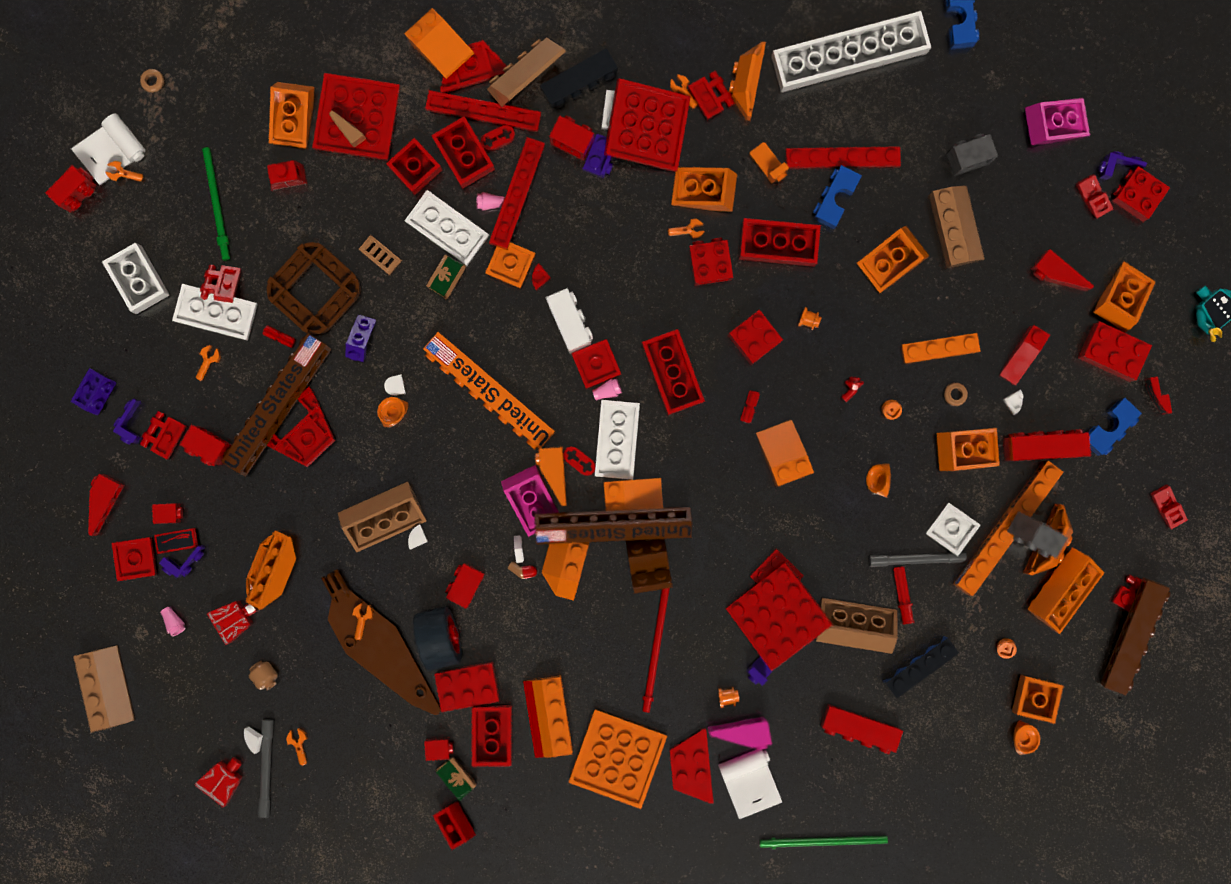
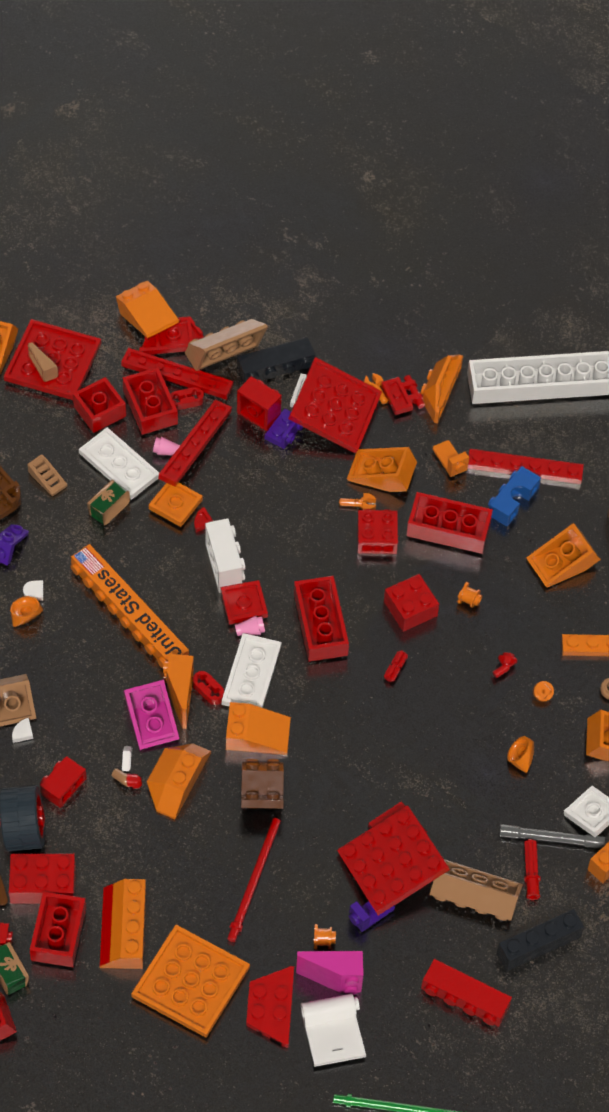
camera: 15 degrees right, 30 degrees down
reddish brown brick [535,507,692,544] -> none
orange slope [756,420,814,487] -> none

